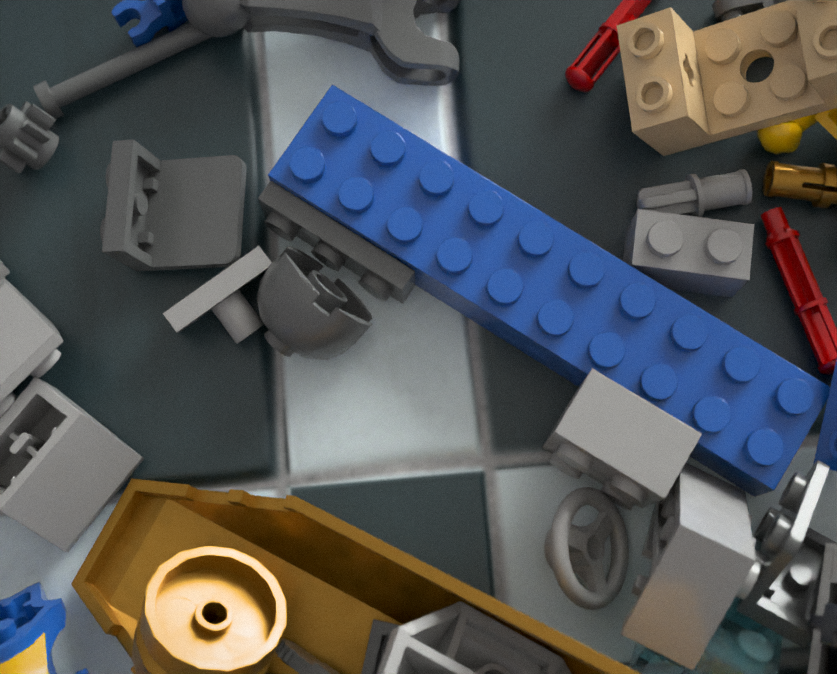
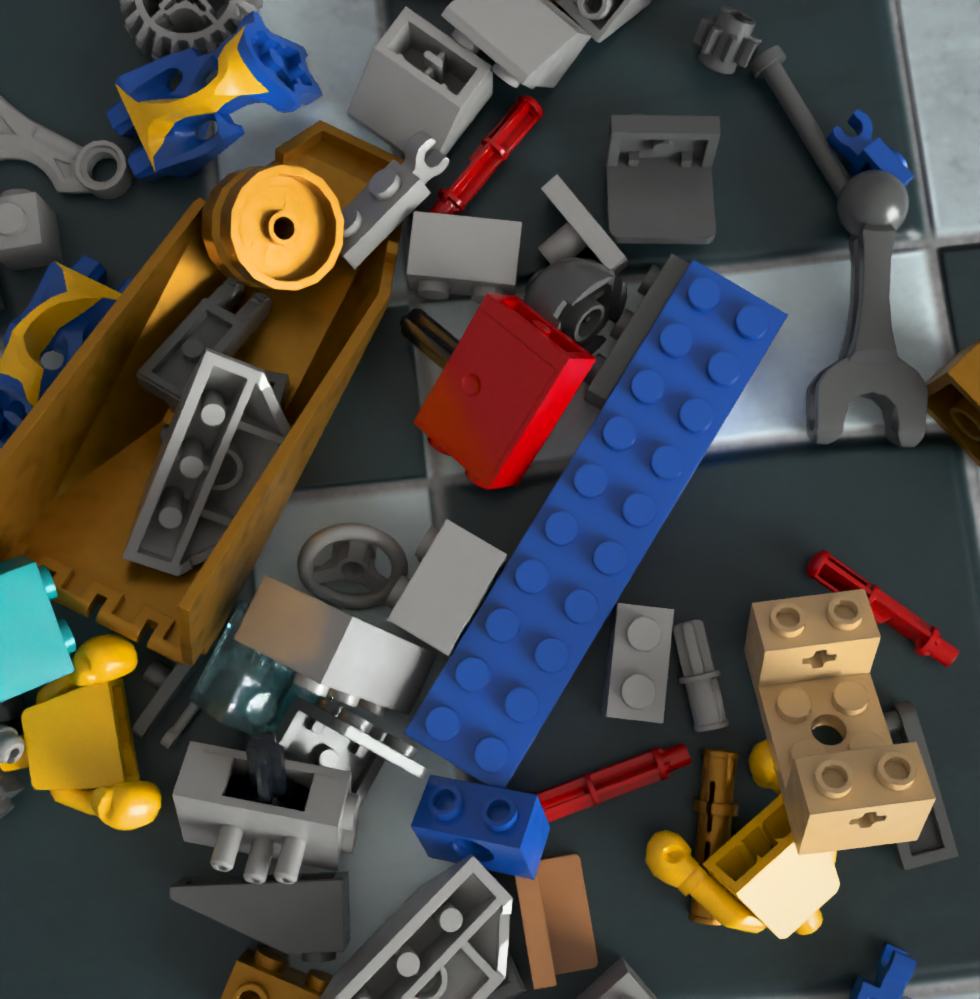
camera: 90 degrees right, 5 degrees up
none -> light grey plate [339,130,450,269]
none -> red piece [400,293,596,489]
none -> light grey brick [406,211,522,304]
none -> red piece [429,95,543,215]

